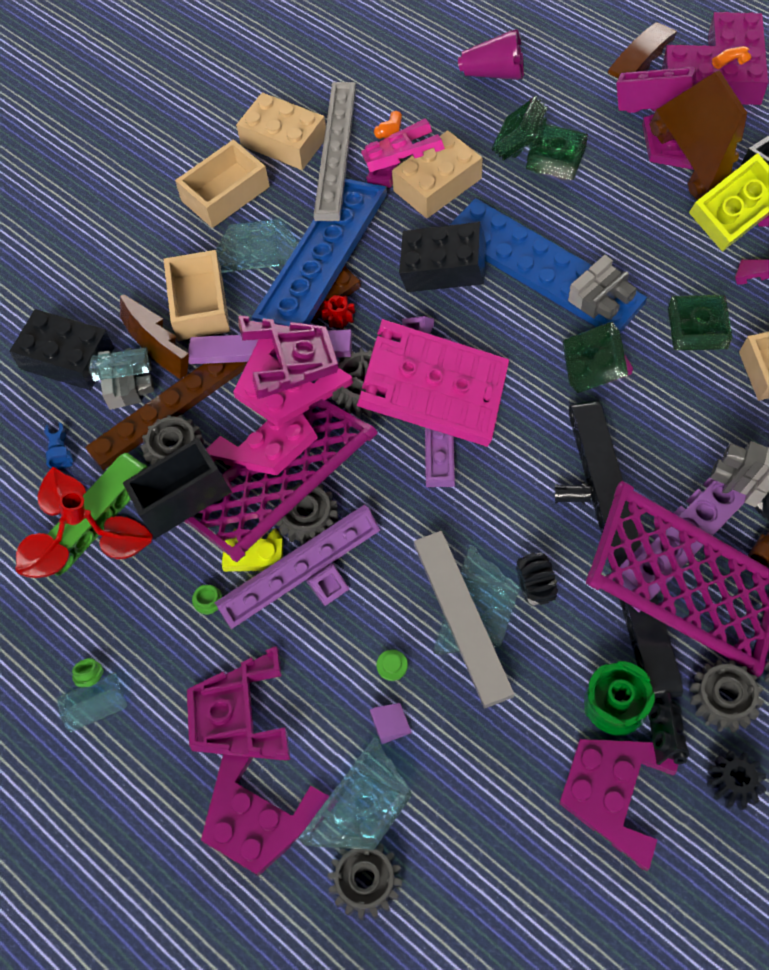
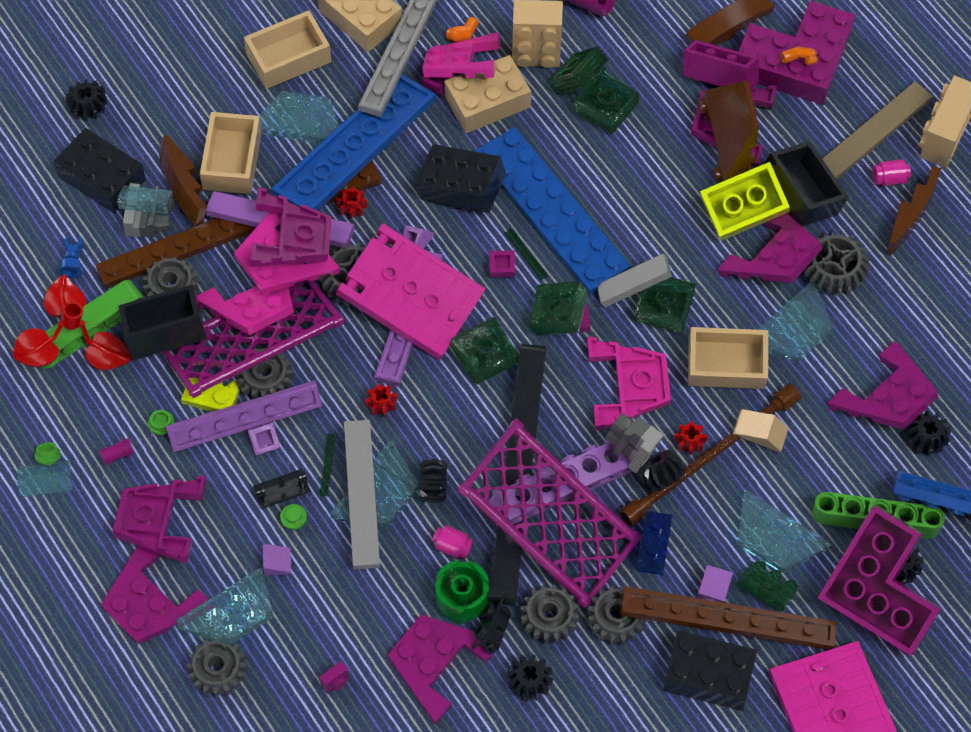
camera: 10 degrees right, 0 degrees up
black pin [555,482,591,505] -> none
dark grey hips [568,255,637,320] -> none
none -> black gear [65,78,108,121]
none -> magenta pin [99,438,134,465]
none -> black hinge [253,469,311,509]
none -> magenta plate [319,661,349,694]
none -> clear green piece [320,432,336,497]
none -> red gear [365,383,398,417]
none -> dark pink brick [432,525,474,559]
none -> clear green brick [451,317,519,384]
none -> magenta plate [490,250,515,278]
none -> clear green piece [504,227,547,280]
none -> tan piece [512,0,563,68]
none -> dark pink wing [587,337,671,431]
none -> light grey tile [598,253,672,307]

